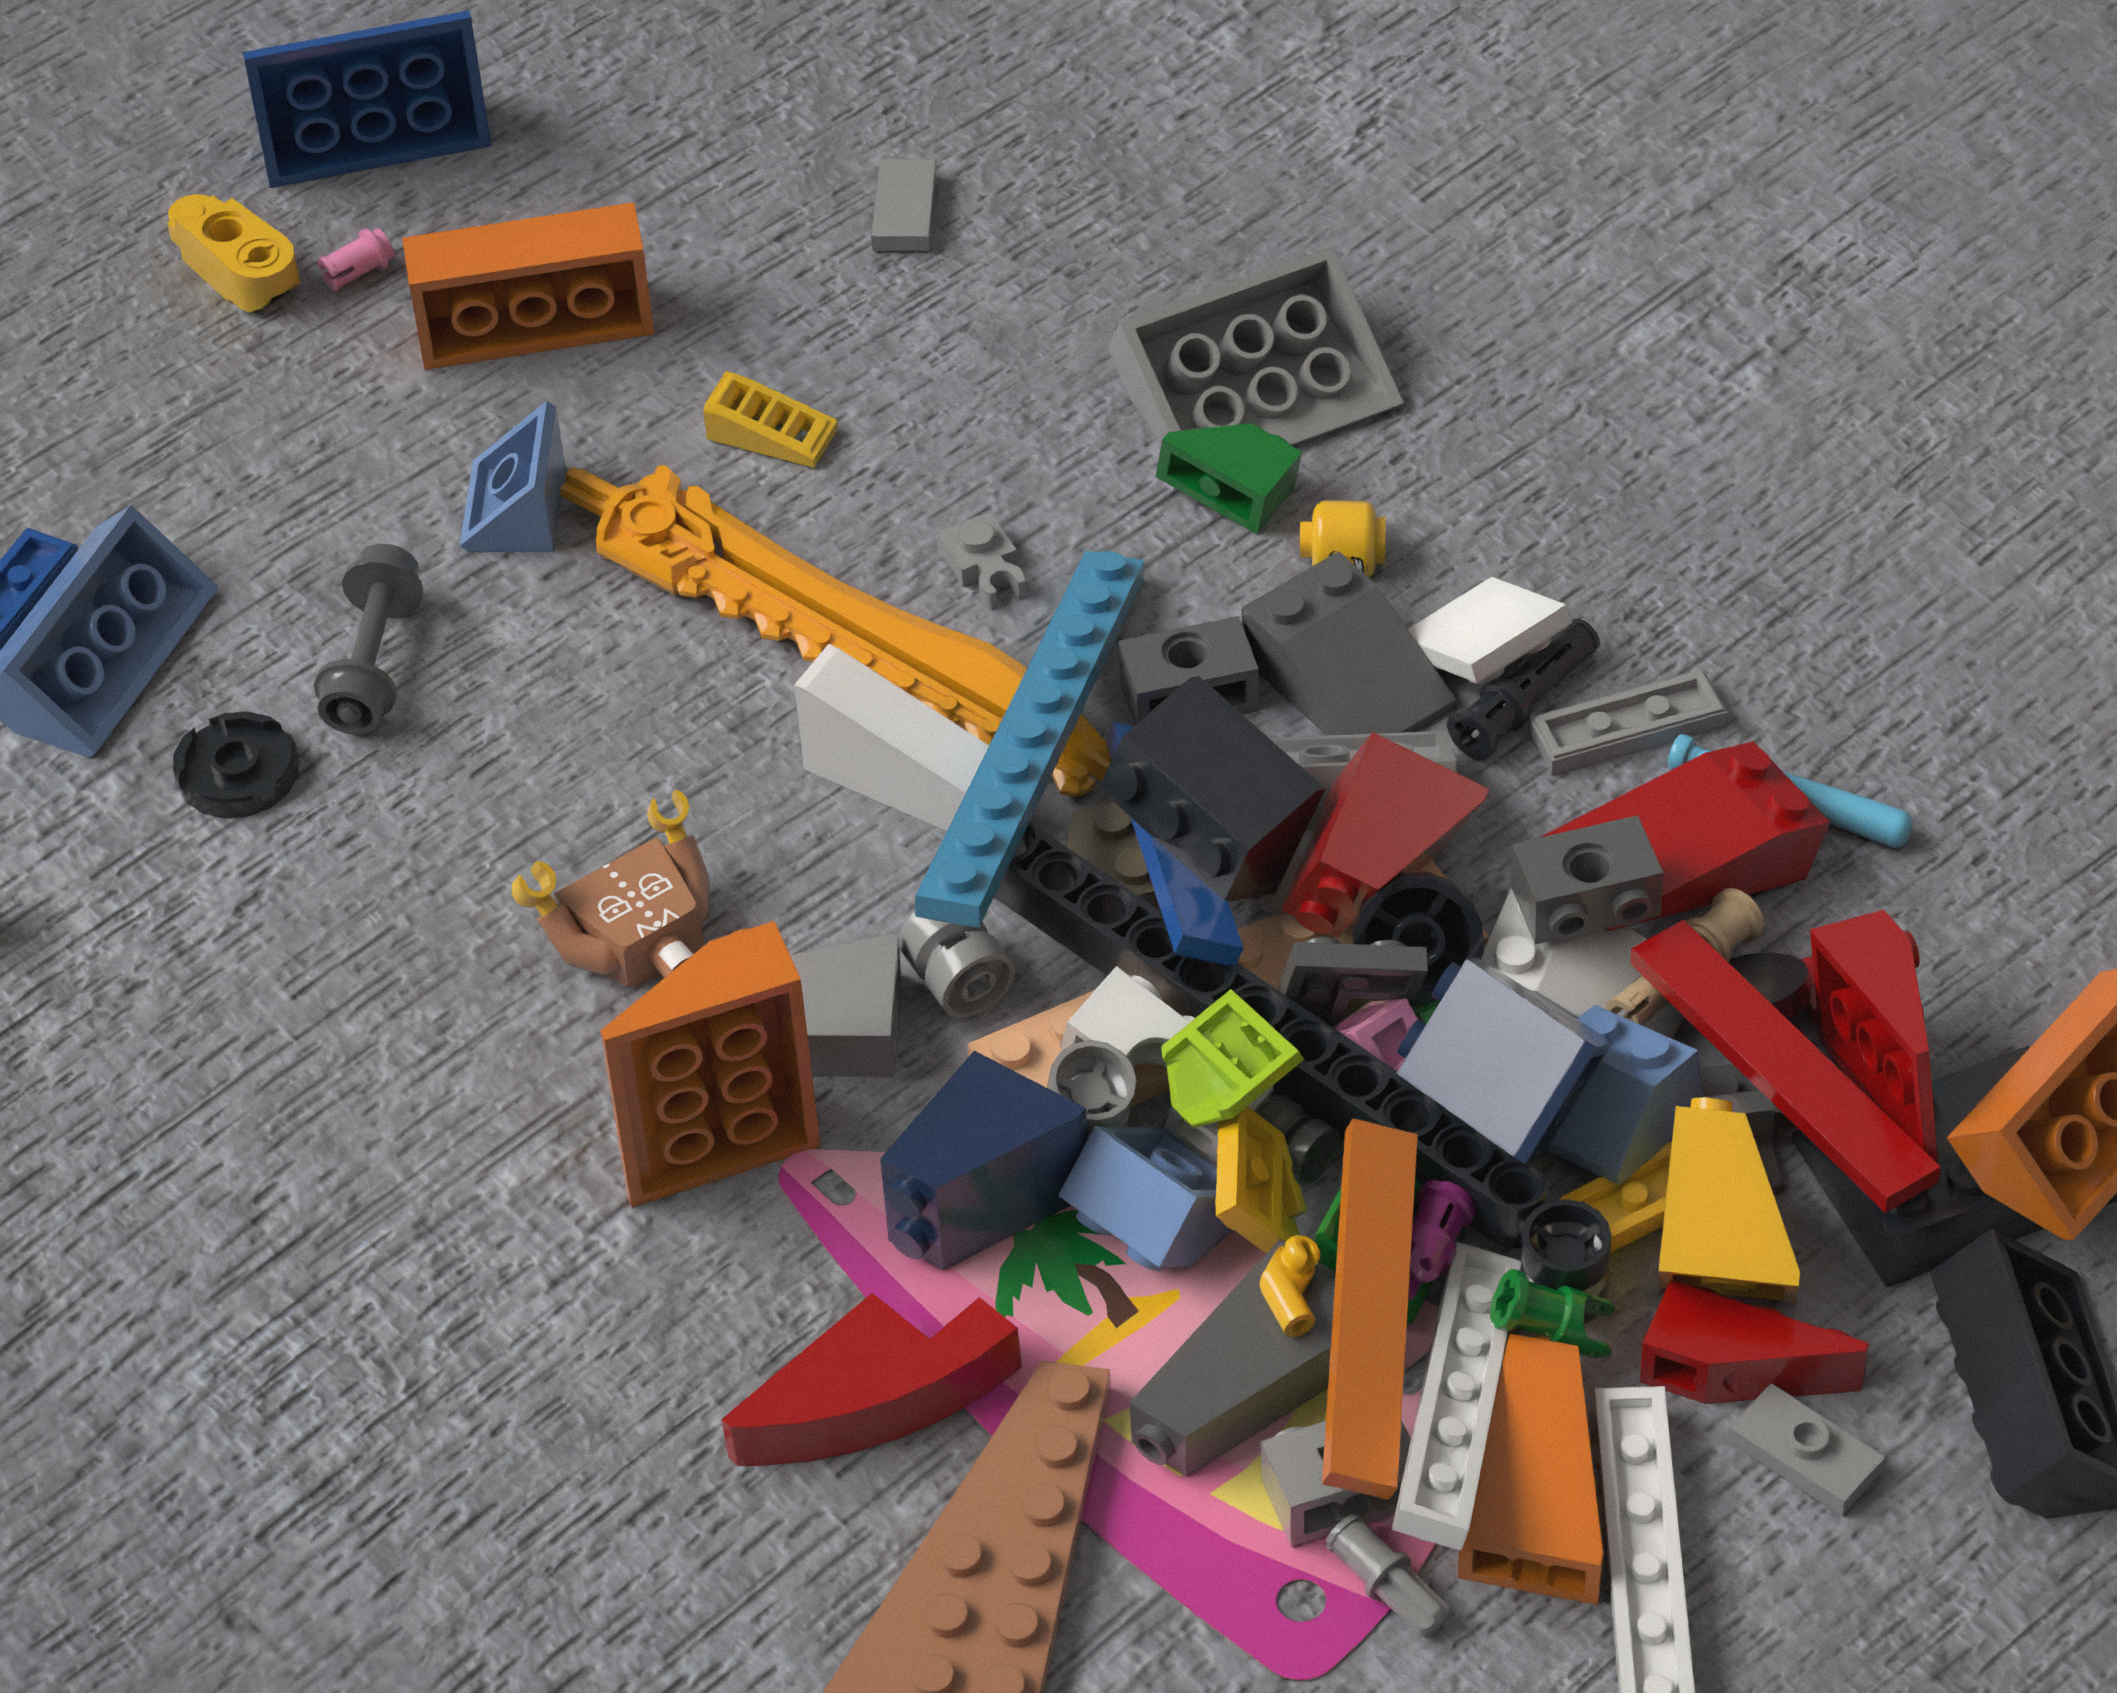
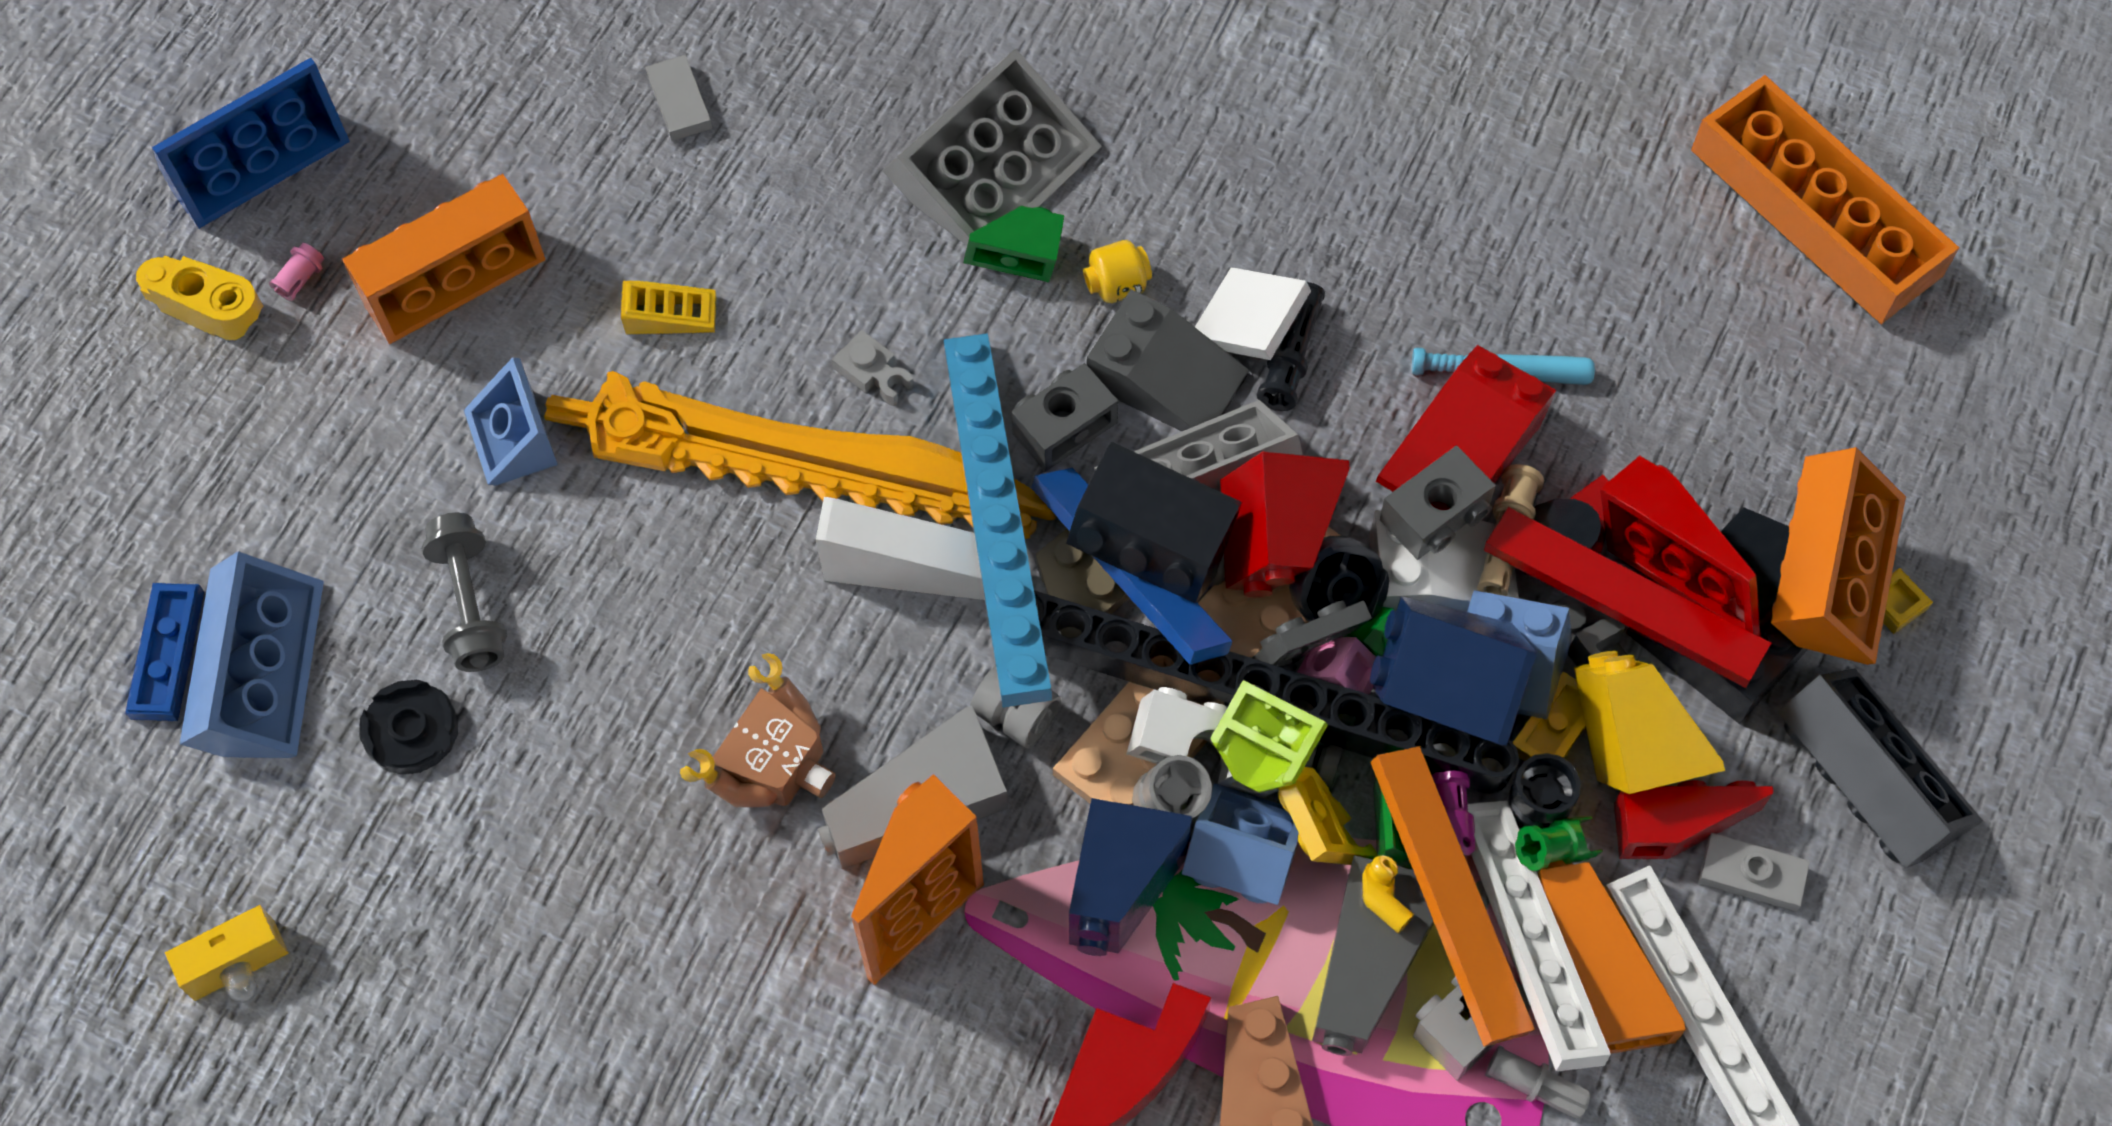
camera: 25 degrees left, 15 degrees up
light grey tile [1528,669,1728,776] -> none

